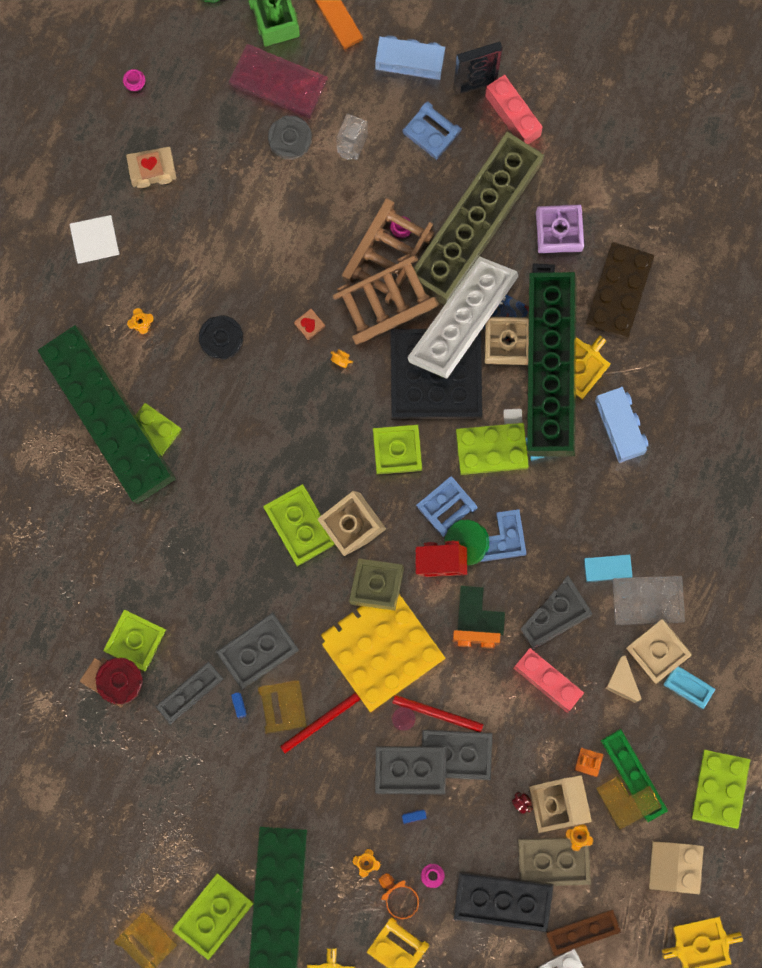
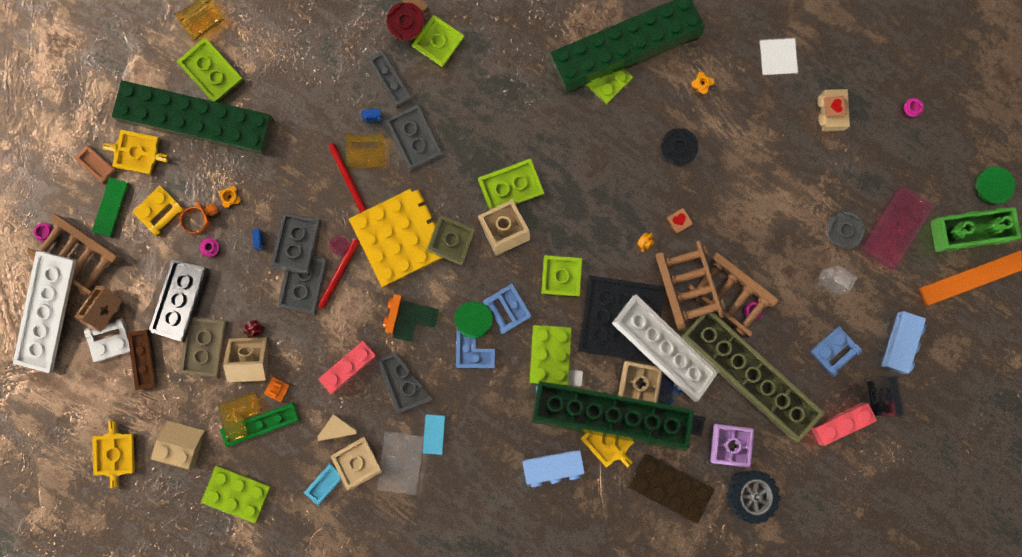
camera: 95 degrees right, 5 degrees up
red brick [416,541,467,577] -> none
light orange plate [566,824,593,851] -> none
none -> black wheel [726,470,780,524]

